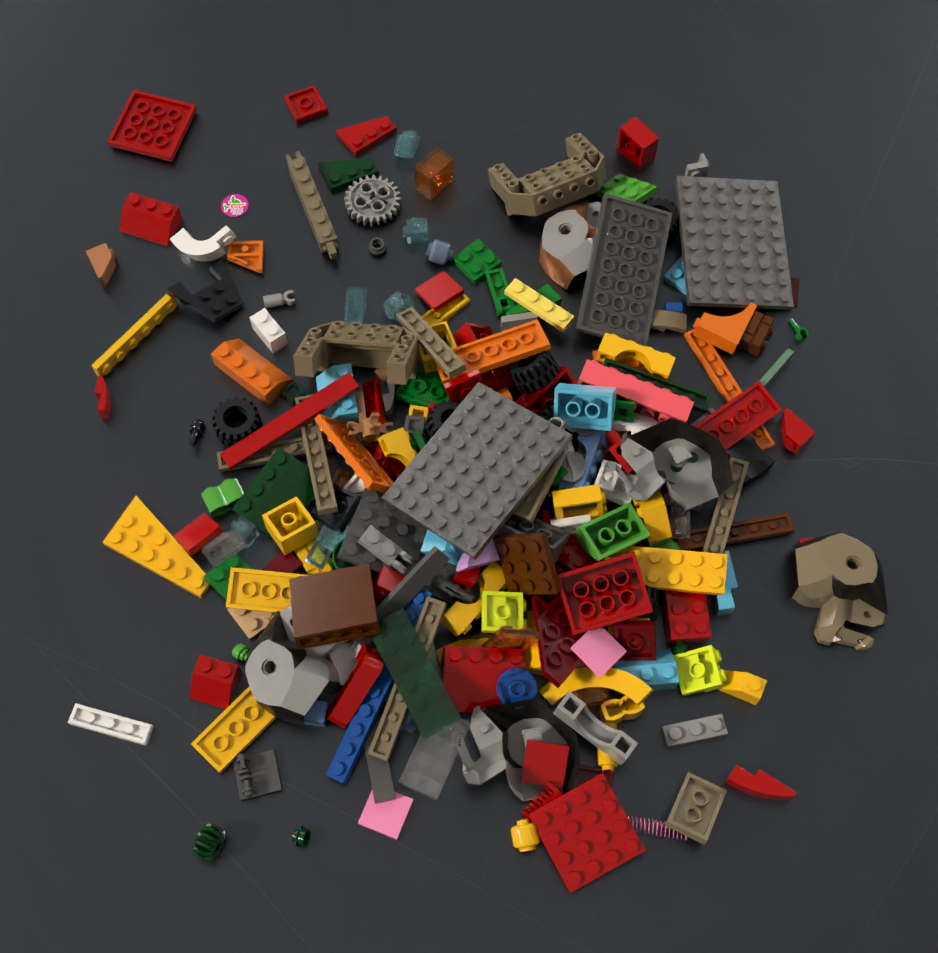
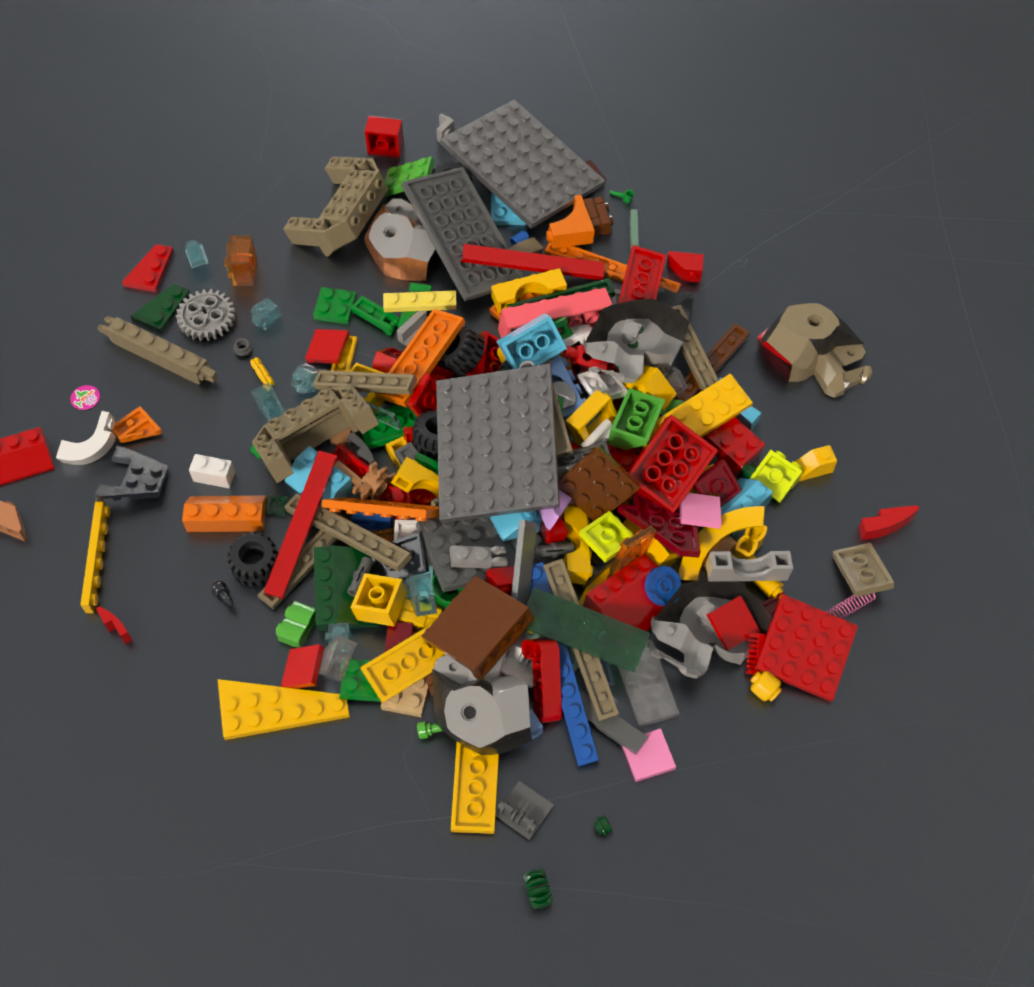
camera: 40 degrees left, 5 degrees down
white tile [68,703,154,746] -> none
red slope [189,655,242,709] -> none
light grey bar [263,290,296,309] -> none
red tile [284,85,328,124] -> none
sand blue head [426,239,453,265] -> none
light grey plate [661,714,728,748] -> none
none -> yellow axle [250,357,274,388]
none -> dark grey pin [347,557,374,597]
none -> clear light blue piece [367,402,402,430]
none -> red tile [462,244,604,280]

